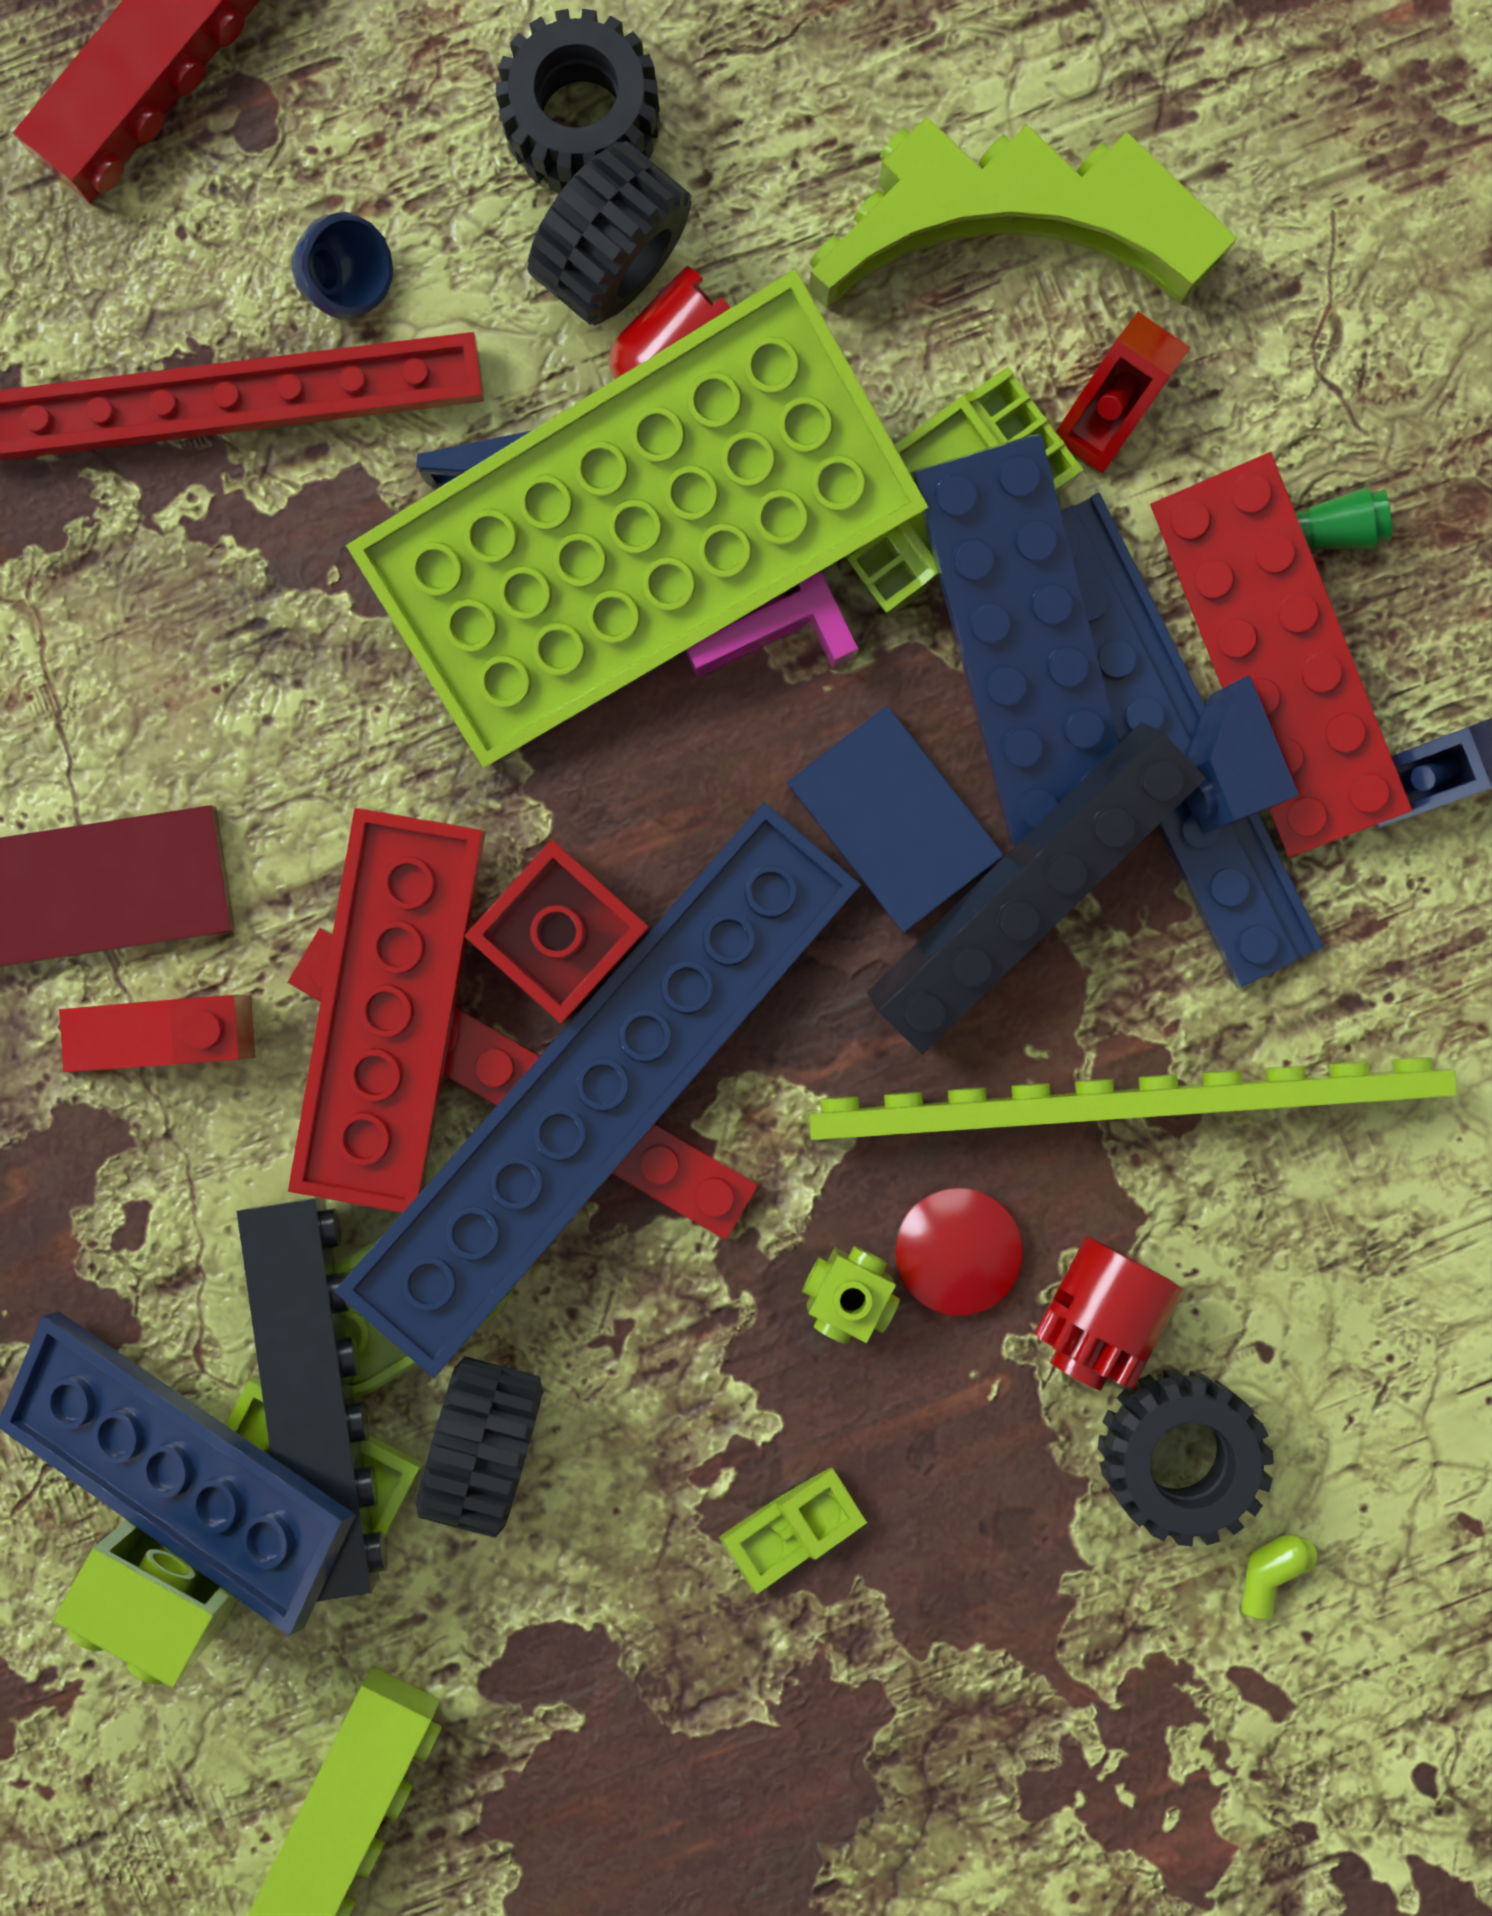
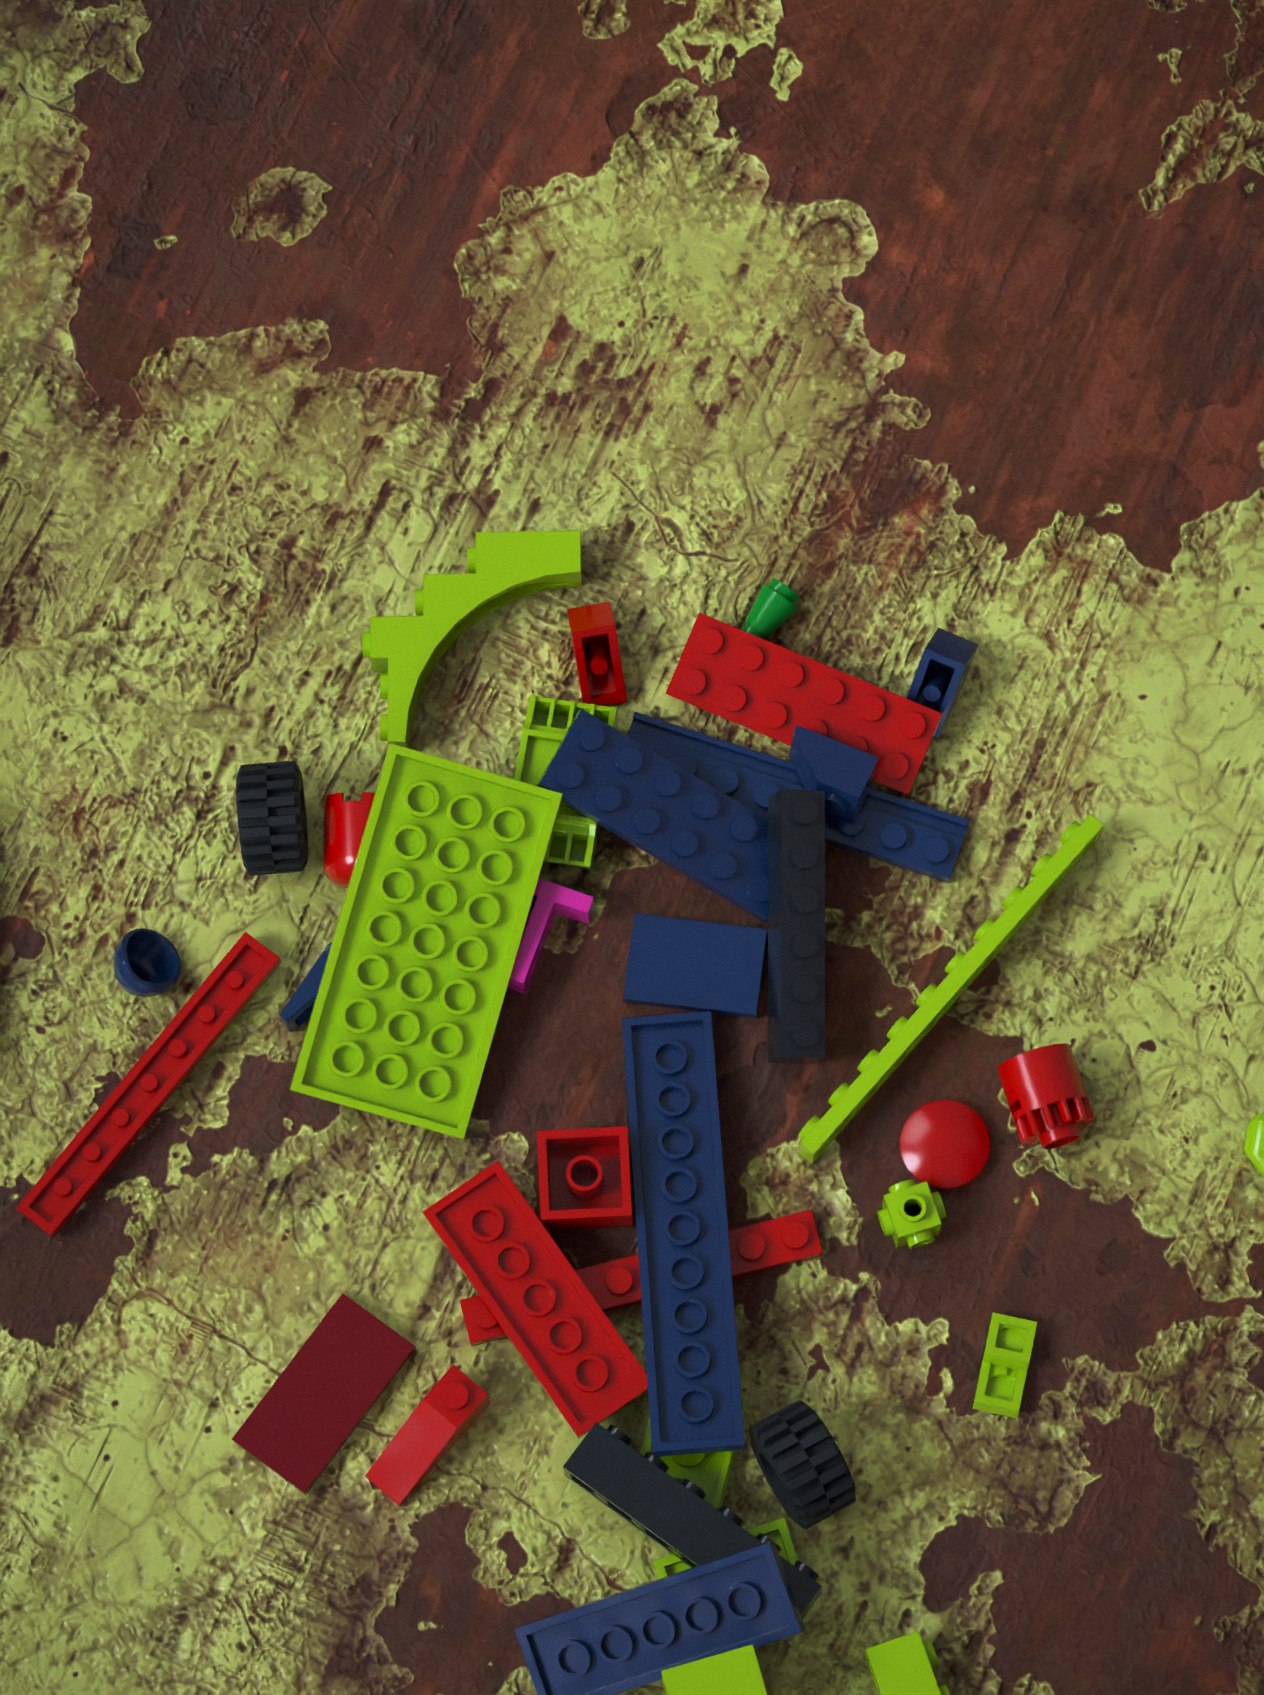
camera: 40 degrees left, 15 degrees down
black tyre [496,9,660,194] -> none
black tyre [1098,1369,1274,1547] -> none

